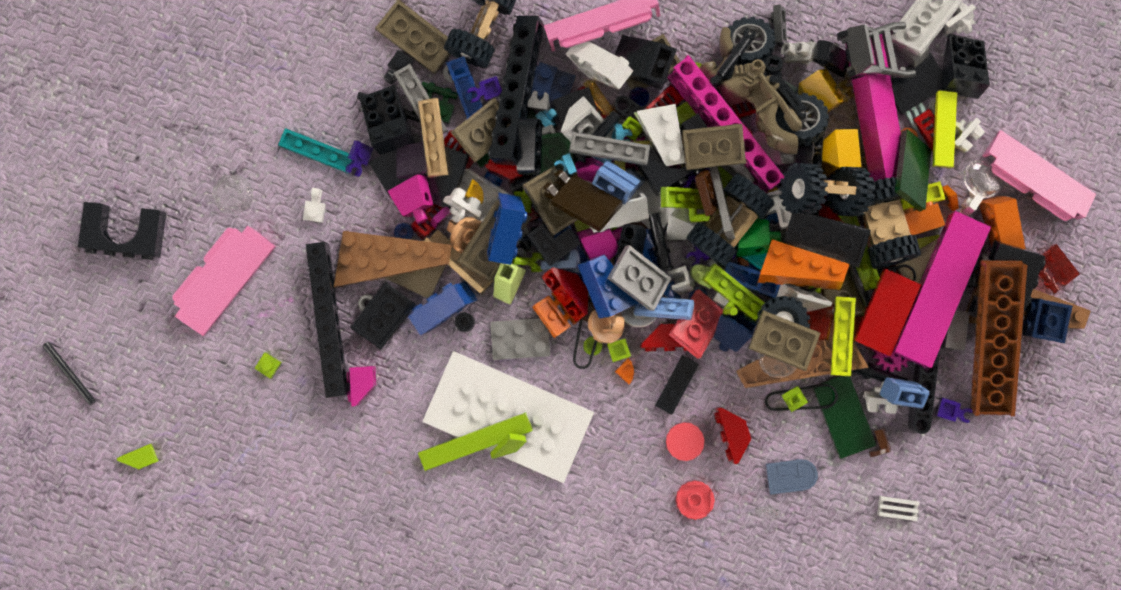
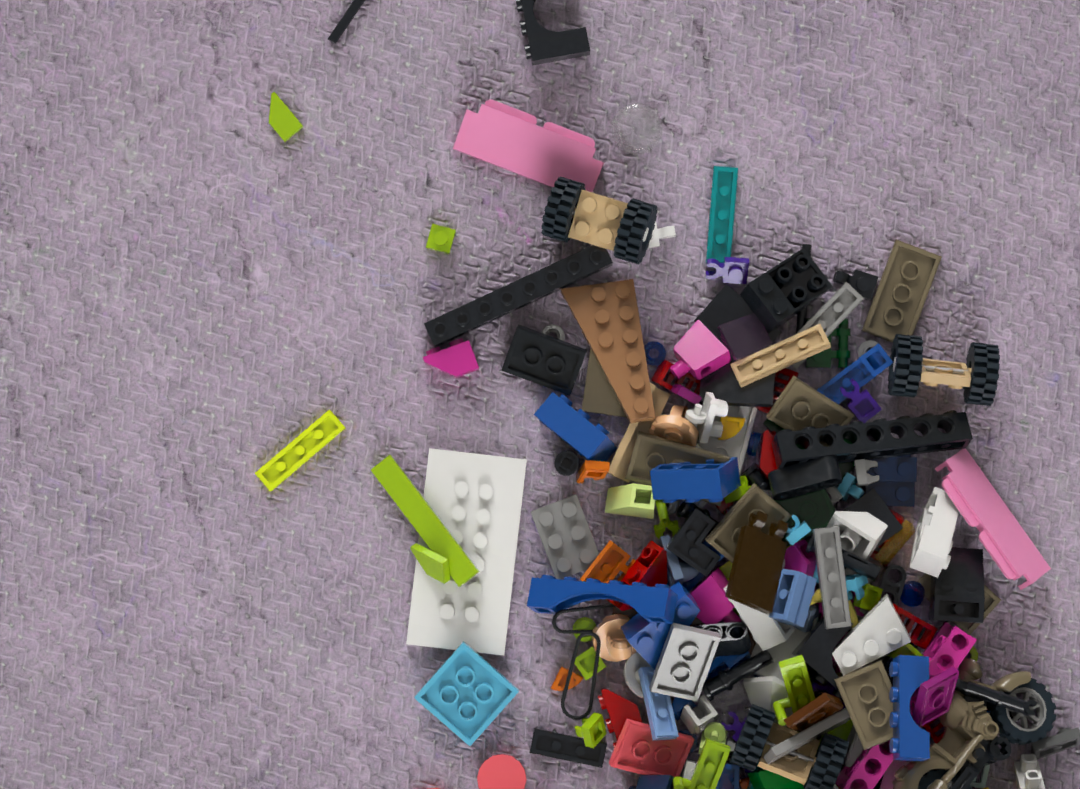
camera: 65 degrees right, 0 degrees up
none -> neon yellow tile [255,409,346,492]
none -> medium azure plate [414,641,519,746]
none -> blue arch [527,575,678,624]
none -> black plate [541,177,658,265]
none -> black piece [561,631,601,720]
none -> lime tile [574,712,607,749]
none -> orange tile [576,460,610,483]
none -> blue arch [889,655,930,761]
none -> magenta tile [912,667,959,727]

